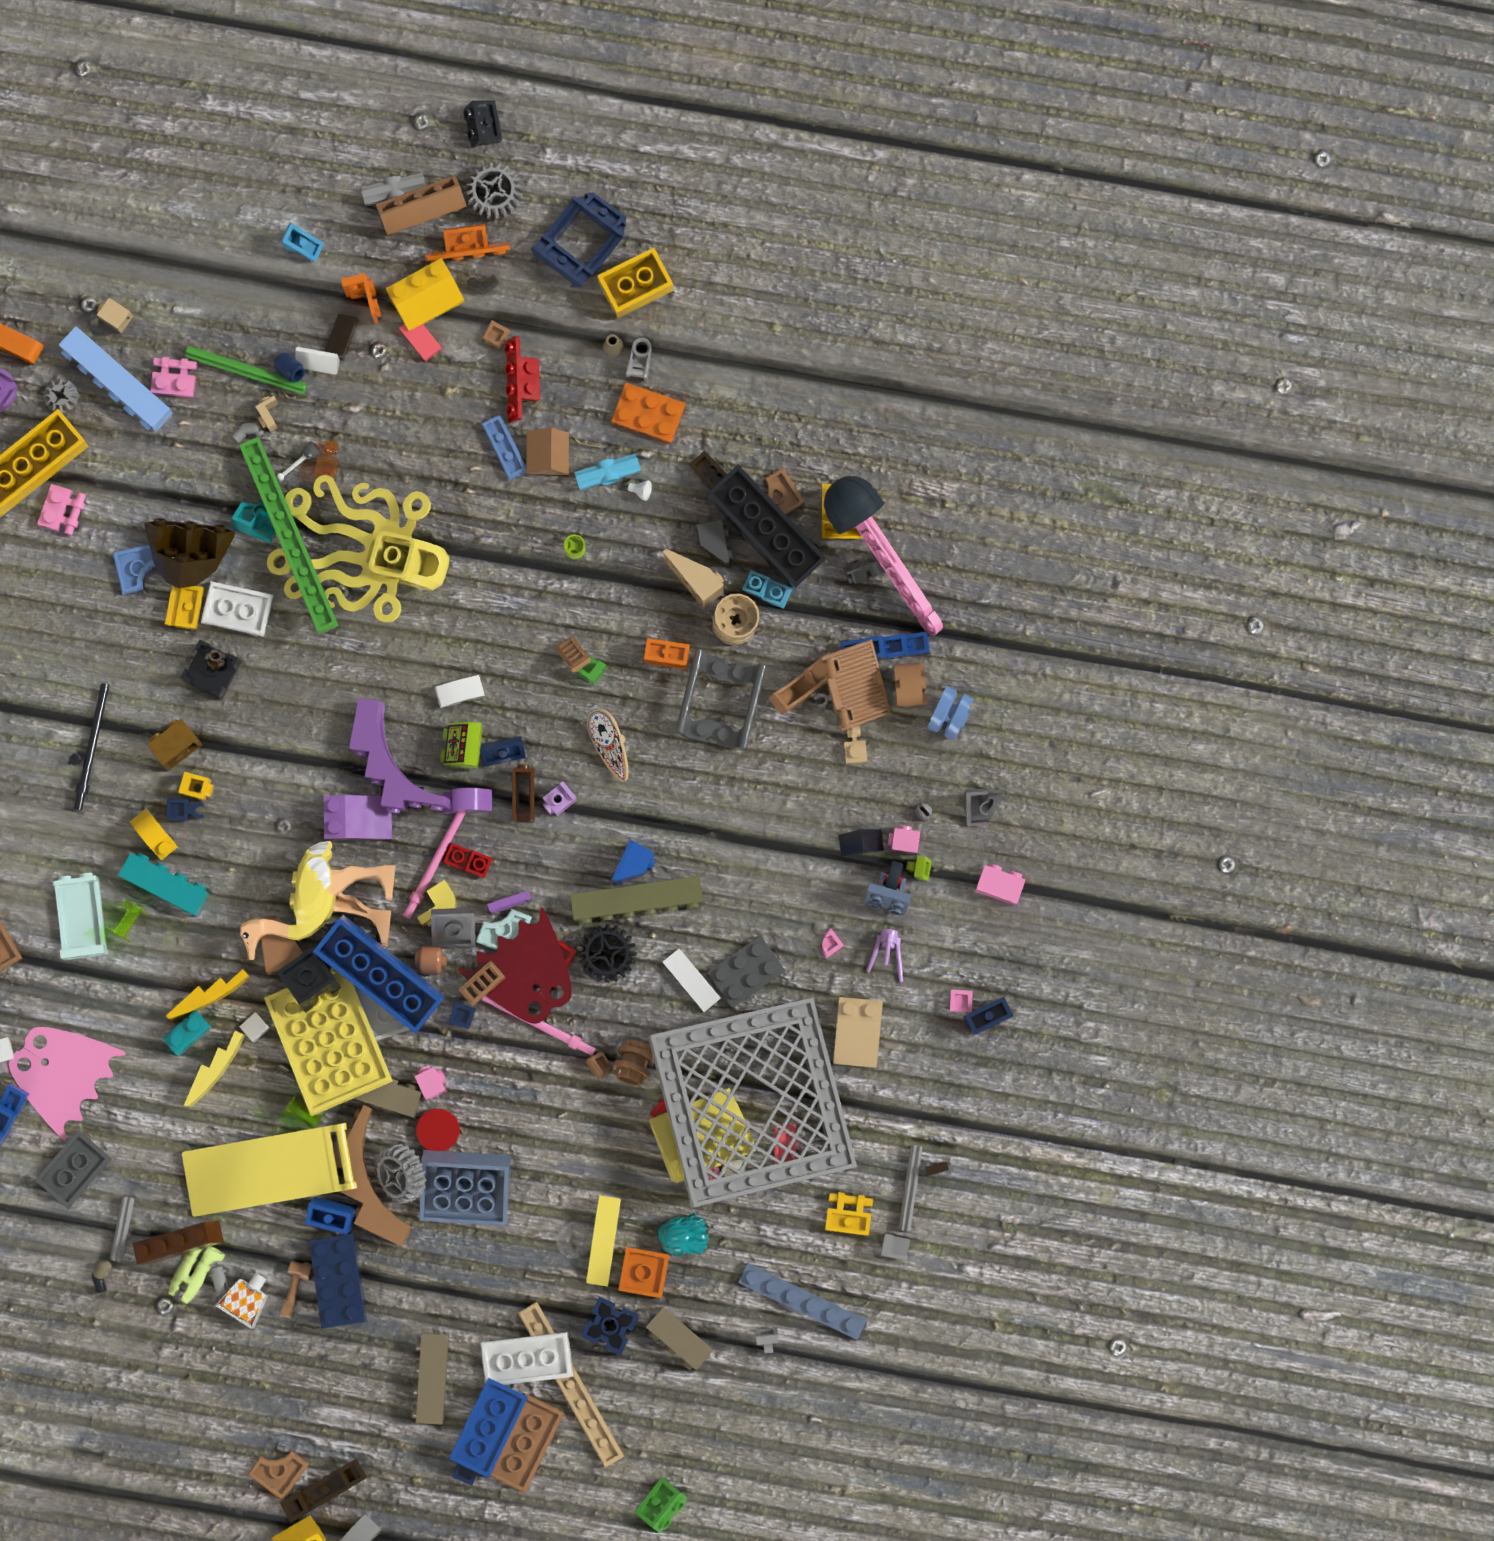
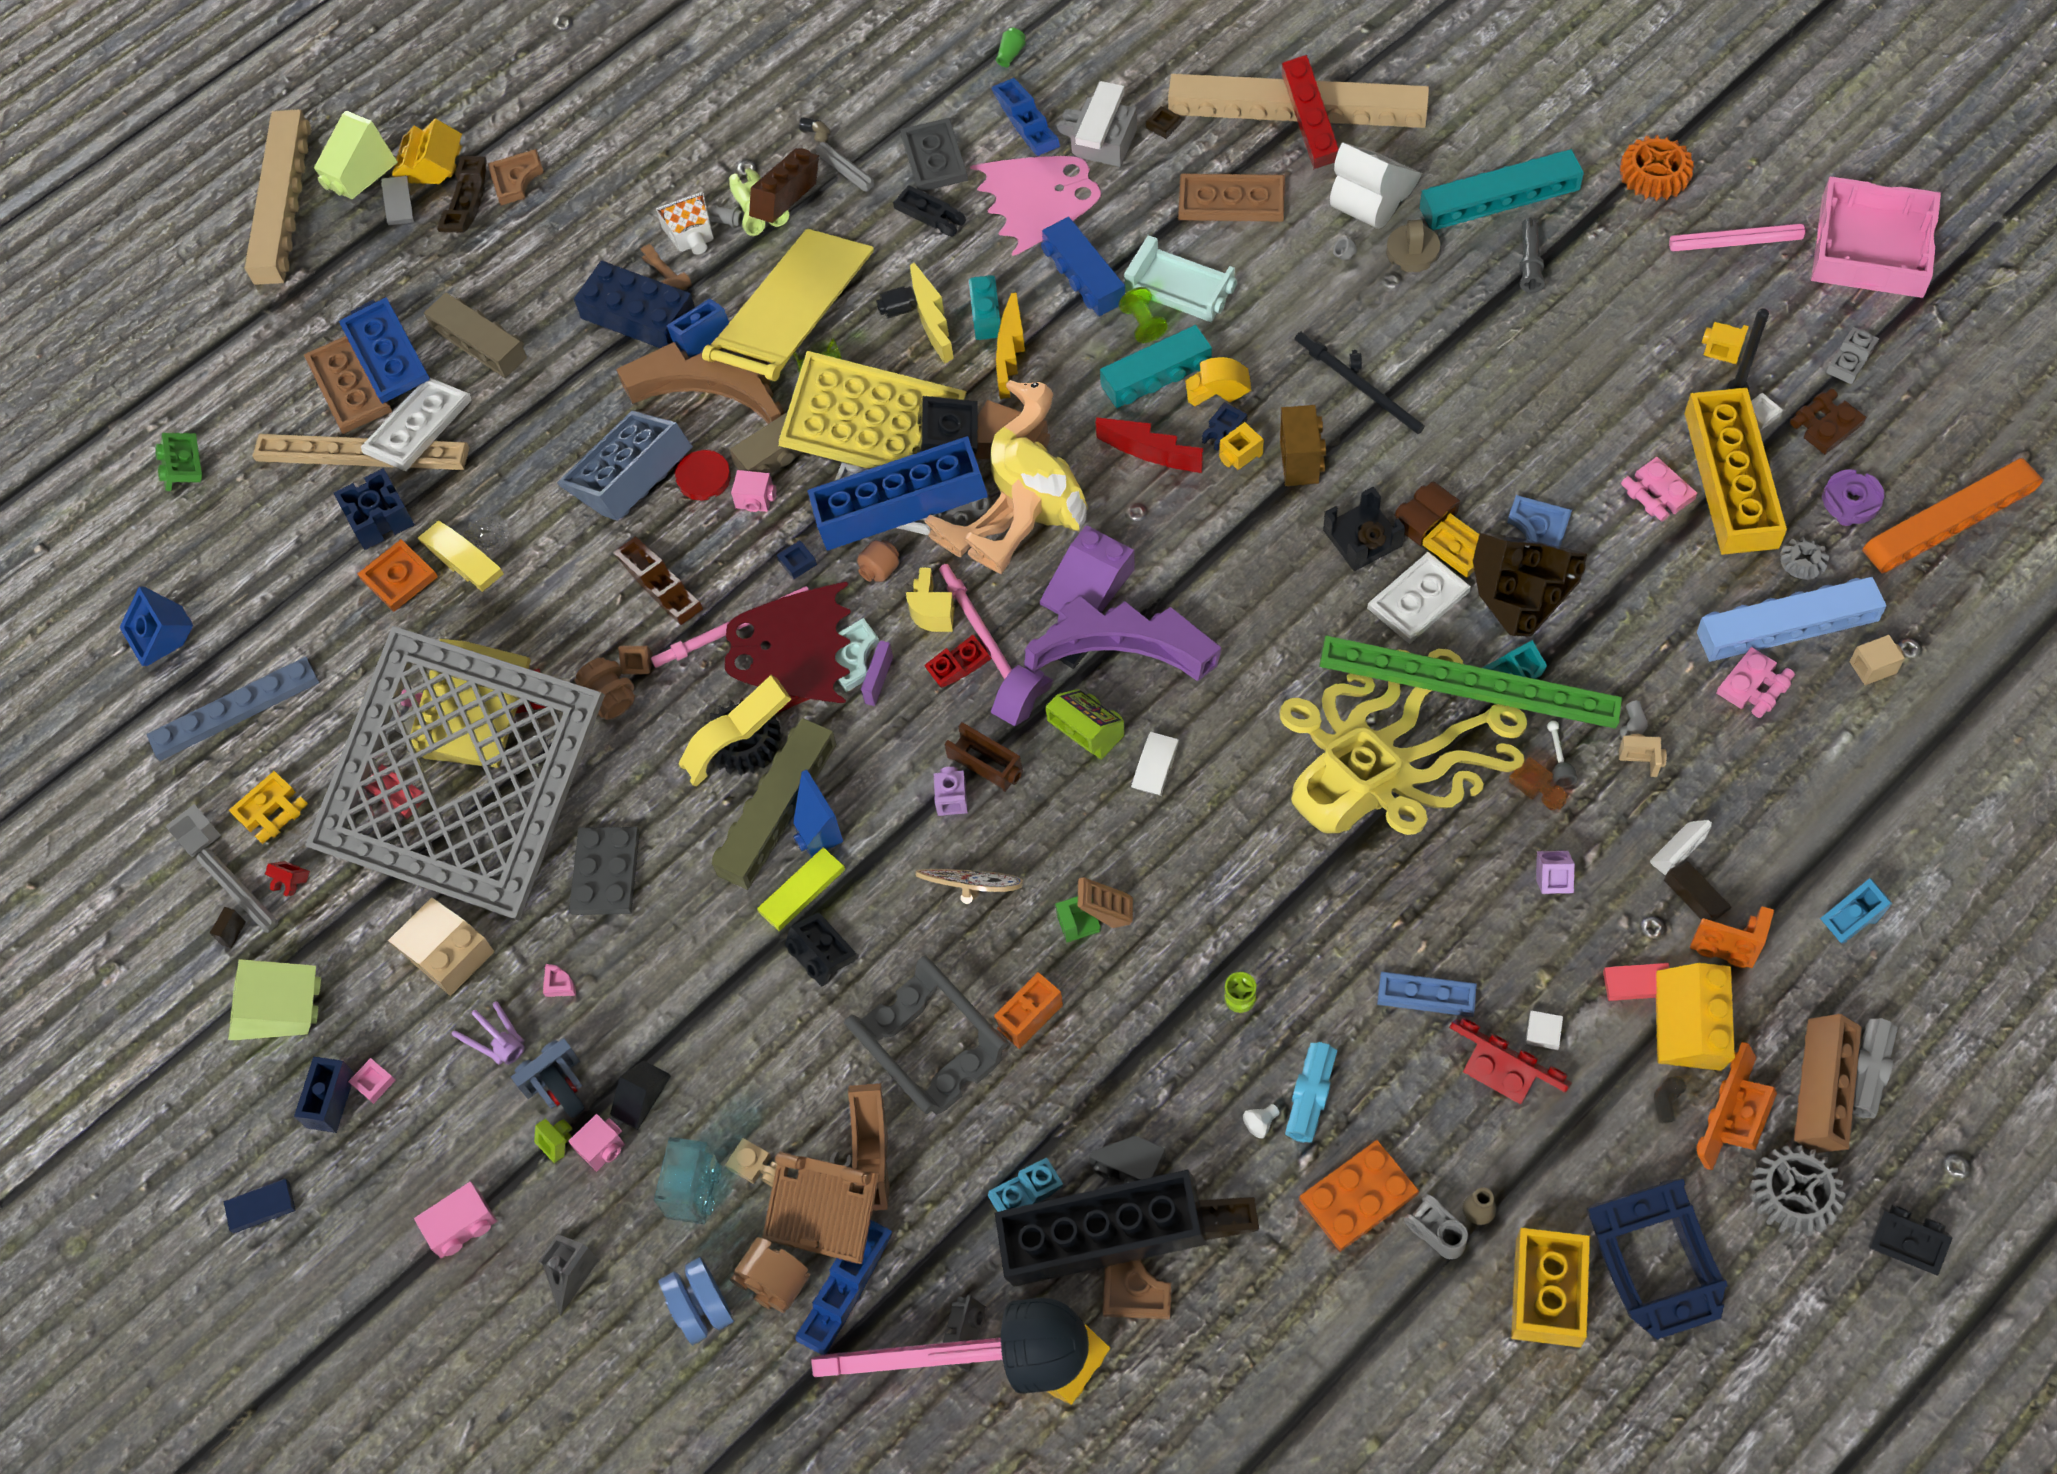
camera: 135 degrees right, 20 degrees down
bright green axle [185,346,307,395] -> none
white slope [239,1012,270,1043] -> none
dark blue brick [274,353,305,382] -> none
light grey gear [374,1144,427,1204] -> none
flat silver tile [431,908,475,948] -> none
medium nougat slope [459,961,506,1006] -> none
dark blue plate [480,736,526,767] -> none
medium nougat tile [481,321,511,350] -> none
medium nougat slope [526,427,569,475] -> none
dark tan brick [646,1307,713,1371] -> none
teal hair [657,1213,709,1256] -> none
tan slope [663,549,724,609] -> none
white tile [663,949,721,1012] -> none
tan wheel [712,594,760,645] -> none
light grey tile [755,1327,779,1354] -> none
light grey hinge [915,803,932,821] -> none
none -> blue slope [119,586,193,666]
none -> dark blue tile [223,1179,296,1234]
none -> yellowish green slope [228,959,321,1040]
none -> red tile [265,861,310,896]
none -> reddish brown slope [613,536,703,625]
none -> clear light blue brick [654,1137,722,1225]
none -> light yellow piece [678,675,791,787]
none -> neon yellow tile [757,847,845,932]
none -> black bracket [785,912,857,987]
none -> black brick [876,286,917,319]
none -> black hinge [893,185,967,237]
none -> blue brick [1041,216,1126,317]
none -> red slope [1095,417,1203,473]
none -> reddish brown brick [1395,481,1460,546]
none -> white tile [1525,1011,1563,1050]
none -> lavender brick [1536,851,1575,894]

